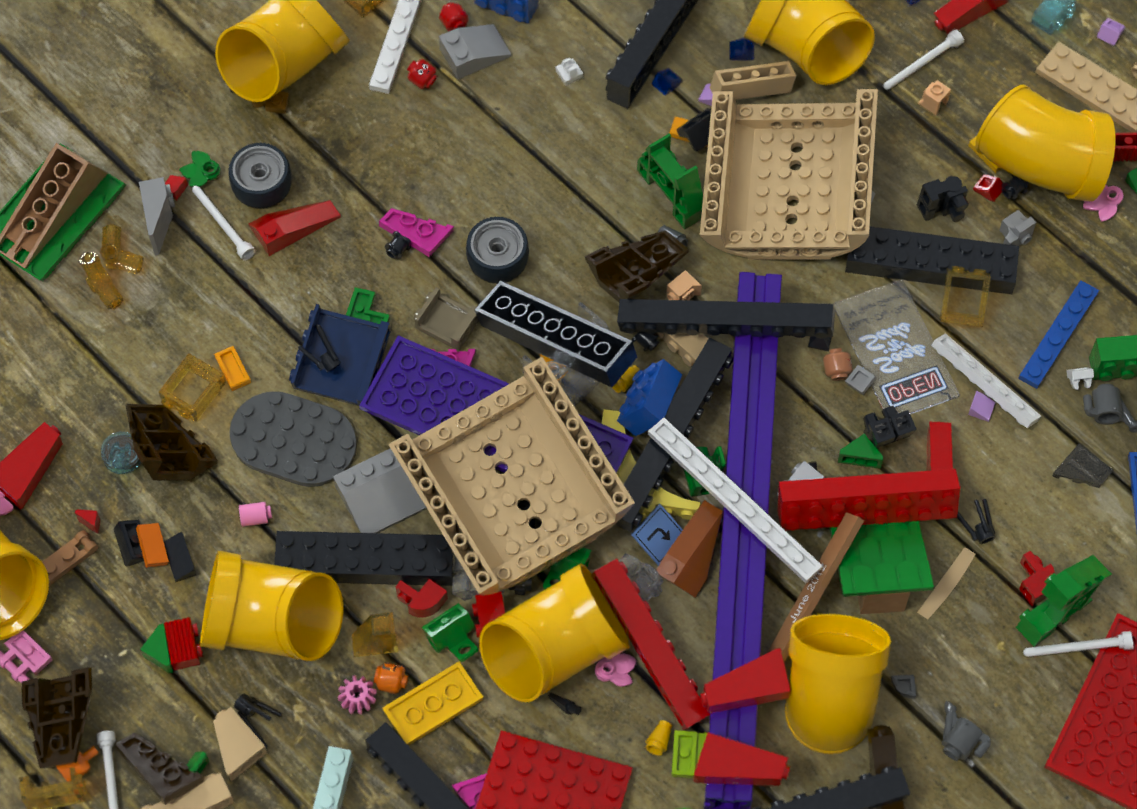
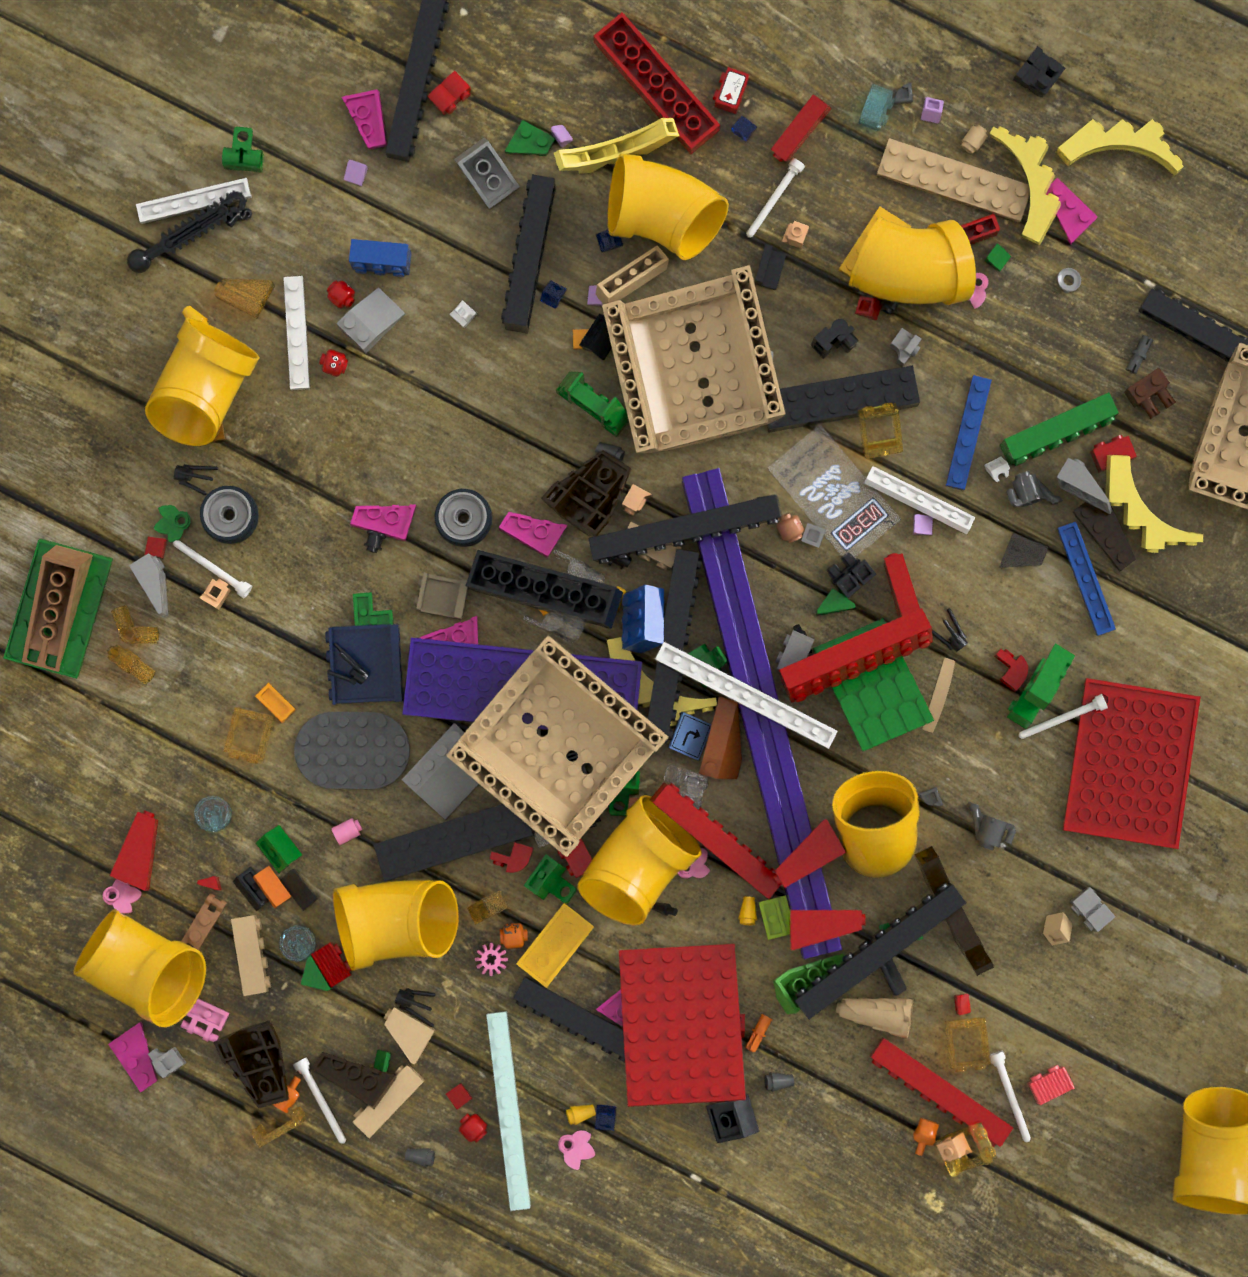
camera: 15 degrees left, 20 degrees up
dark brown wedge [126,404,218,481] -> none
red wedge [248,200,341,256] -> none
medium nougat tile [767,512,864,662] -> none
none -> black plant [174,464,218,495]
none -> light nougat window [200,579,231,610]
none -> tan brick [231,915,271,996]
none -> green panel [255,825,302,873]
none -> clear light blue head [279,925,317,962]
none -> dark pink wing [499,512,567,558]
none -> black panel [755,244,786,290]
none -> dark grey tile [894,83,913,105]

